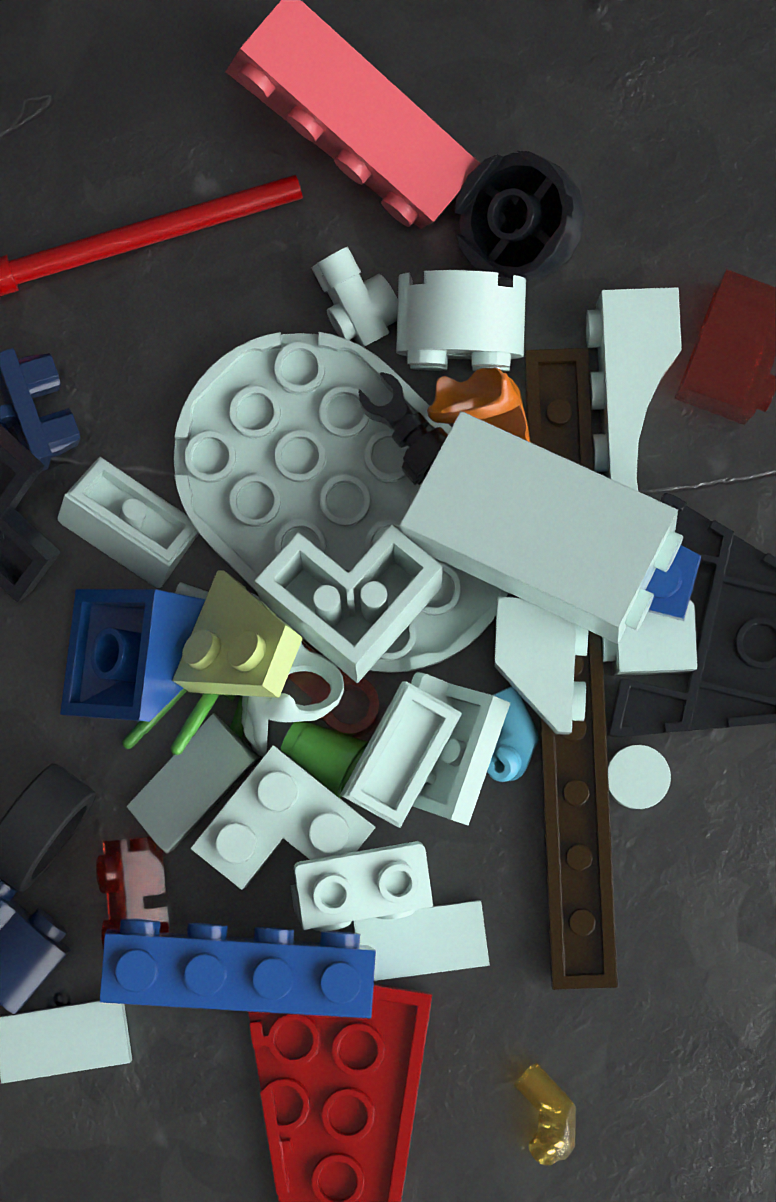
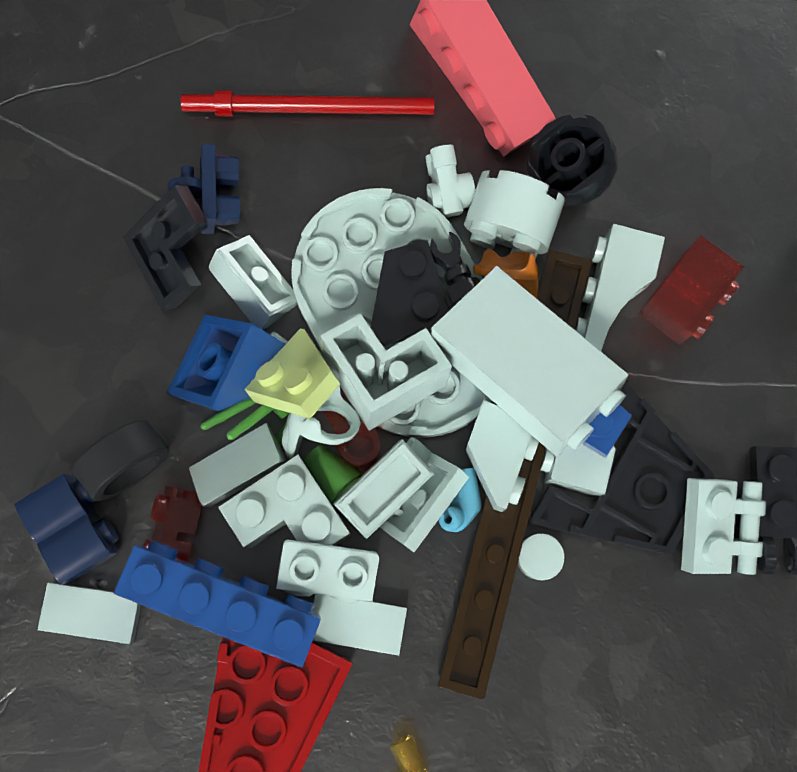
camera: 15 degrees right, 5 degrees down
none -> black wing [370,240,450,346]

